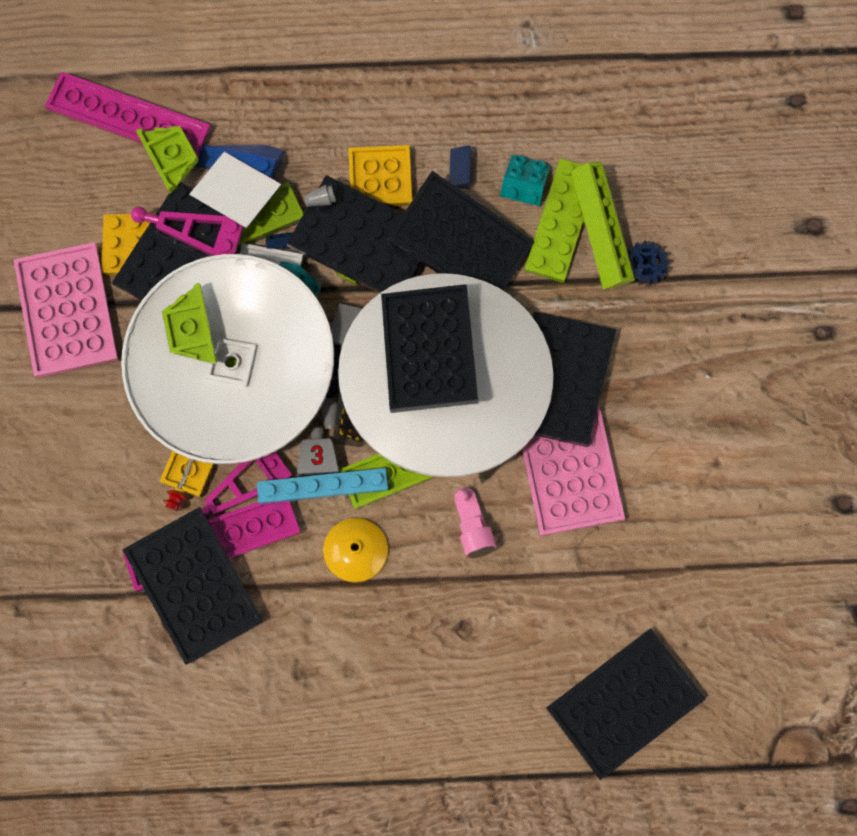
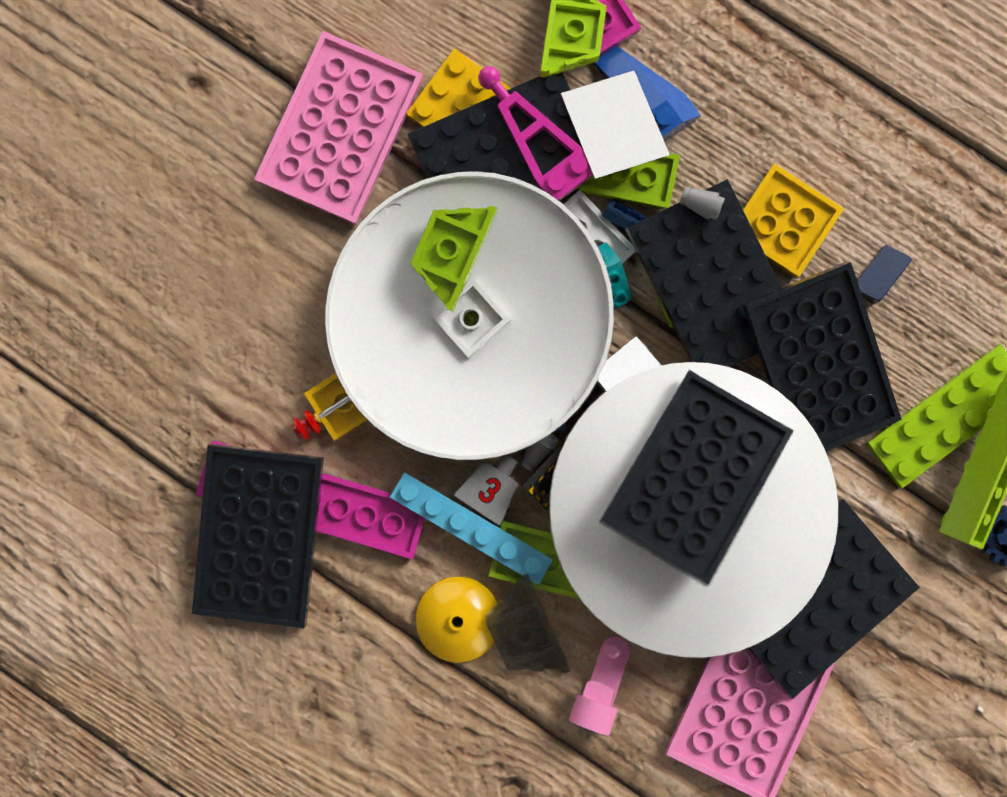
camera: 35 degrees right, 10 degrees up
dark pink plate [201,452,293,516] -> none
teal bracket [500,155,550,206] -> none
none -> clear smoke wing [485,573,570,673]

